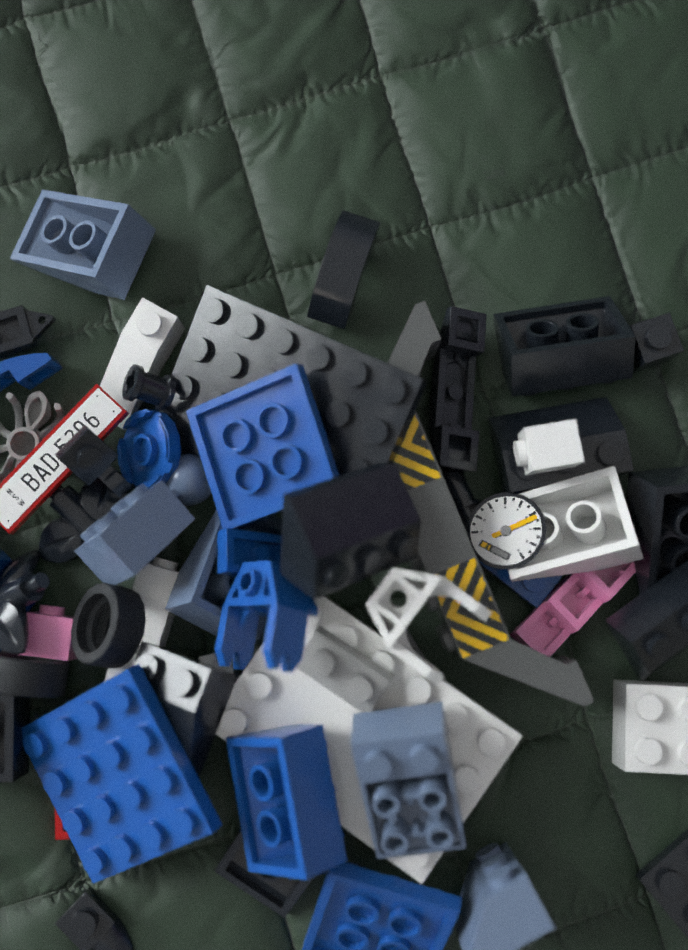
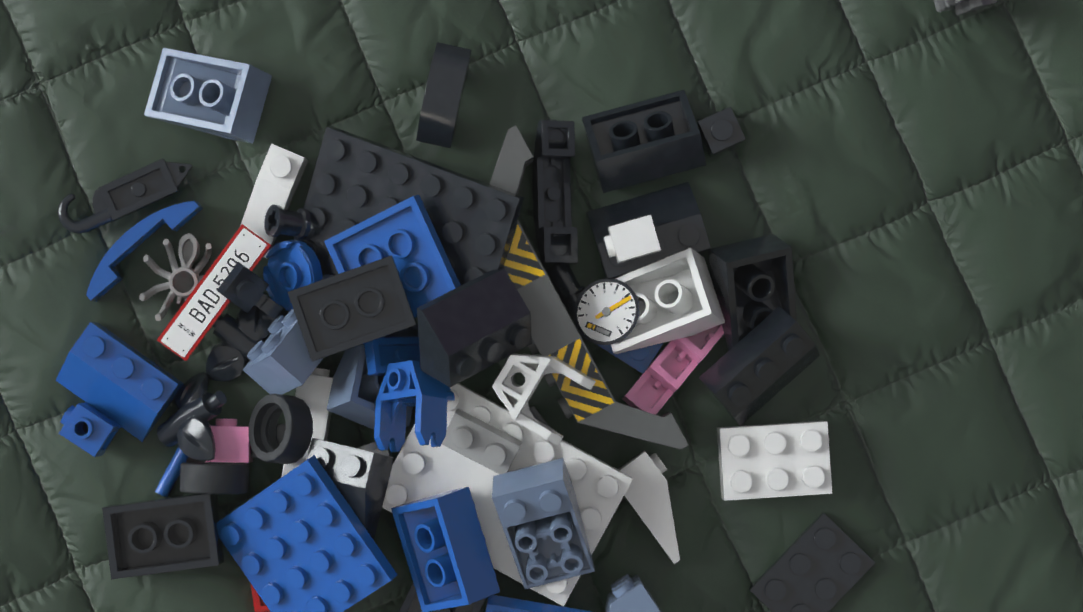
camera: 10 degrees left, 5 degrees up
none -> black plate [288,255,417,362]
none -> white slope [618,450,680,564]

